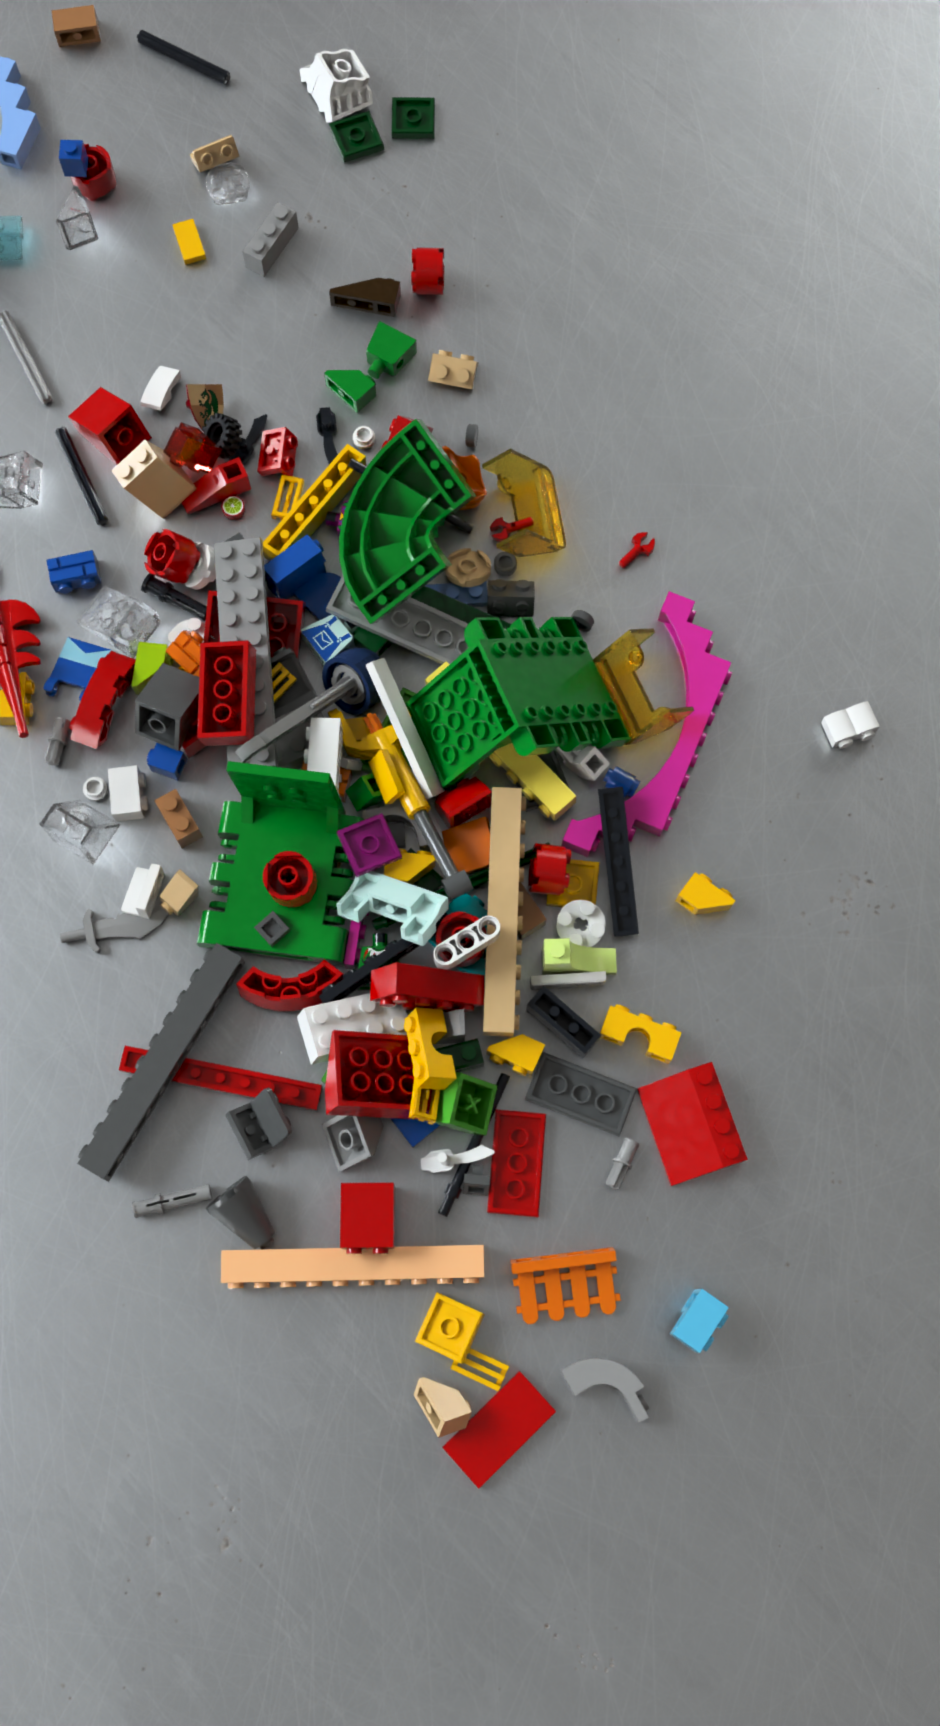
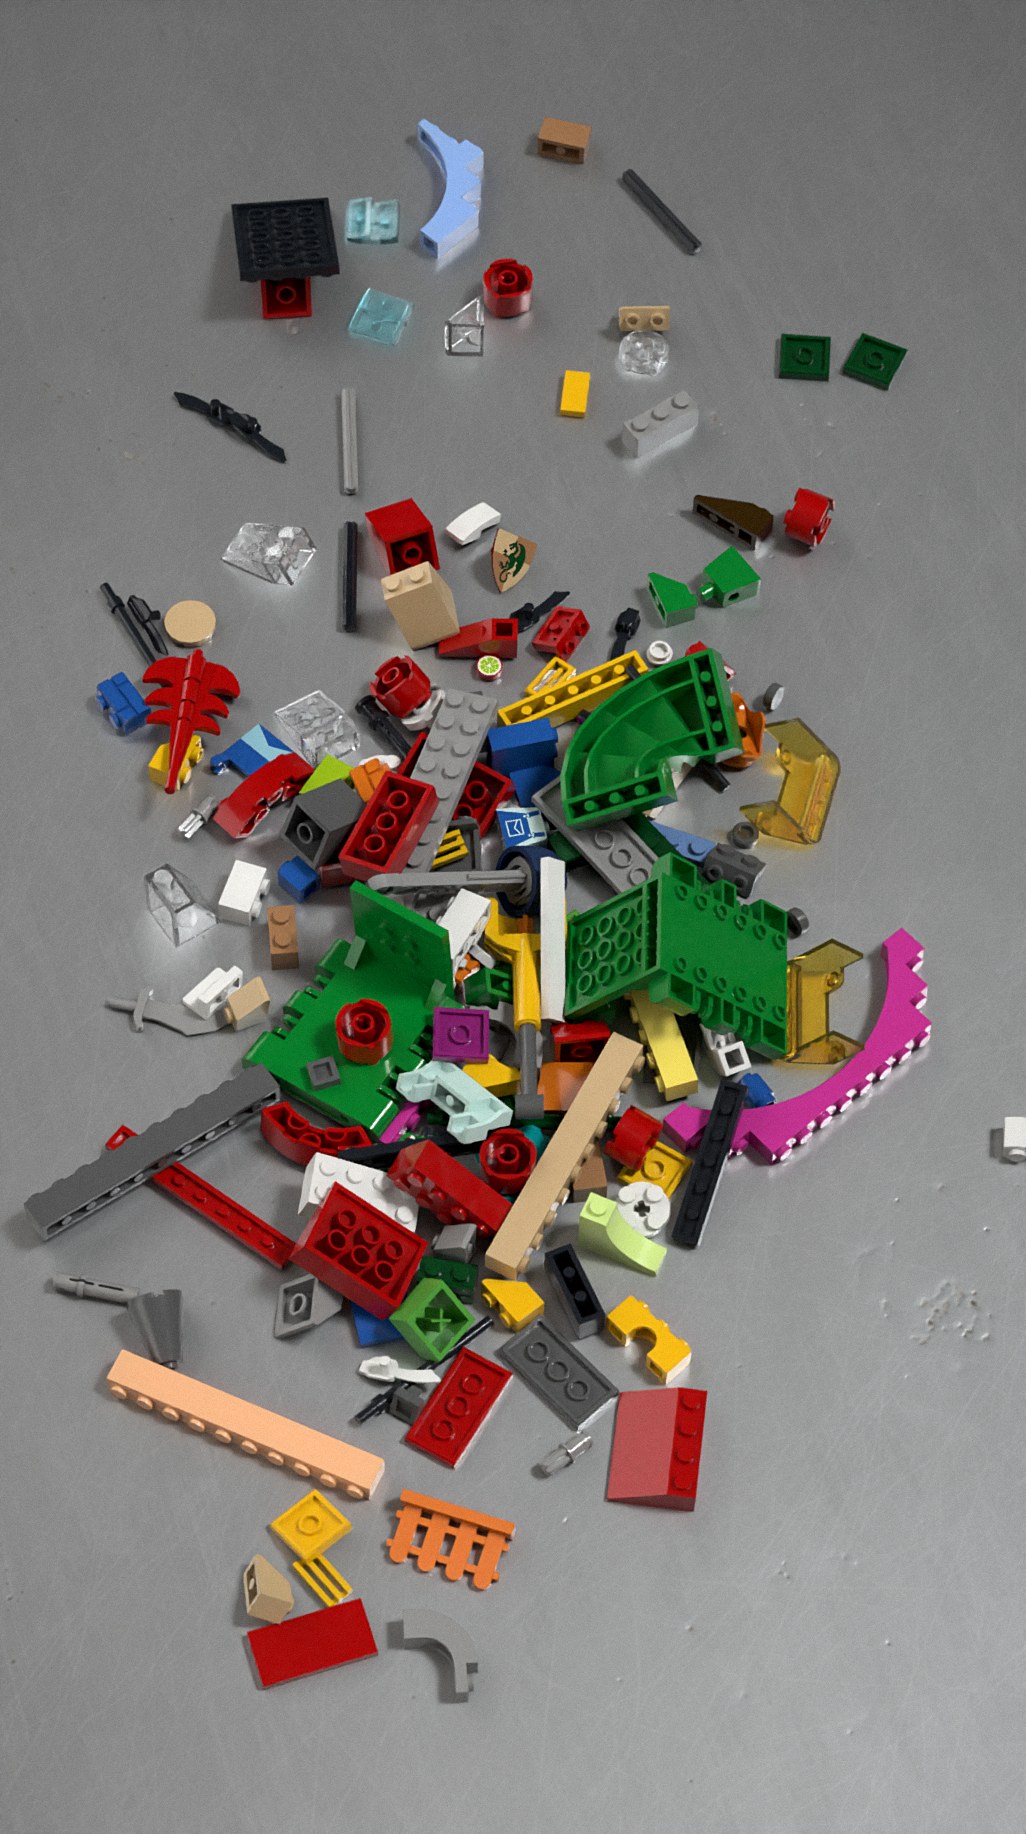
camera: 25 degrees right, 15 degrees down
blue brick [46,550,102,594] -> none
blue brick [59,140,88,177] -> none
white plate [83,777,108,801] -> none
clear red brick [163,422,222,473] -> none
black tyre [200,413,242,459] -> none
dark grey bracket [225,1087,292,1160] -> none
white slope [300,49,373,123] -> none
red slope [340,1183,395,1254] -> none
yellow tile [368,749,405,804] -> none
yellow arch [404,1007,457,1090] -> none
yellow tile [409,1078,440,1125] -> none
tan bracket [428,350,479,389] -> none
white beam [434,916,500,970] -> none
tan tile [445,548,491,587] -> none
red bar [490,517,534,543] -> none
white tile [530,971,606,990] -> none
red bar [618,532,655,568] -> none
medium azure brick [670,1289,729,1353] -> none
yellow slope [675,872,736,915] -> none

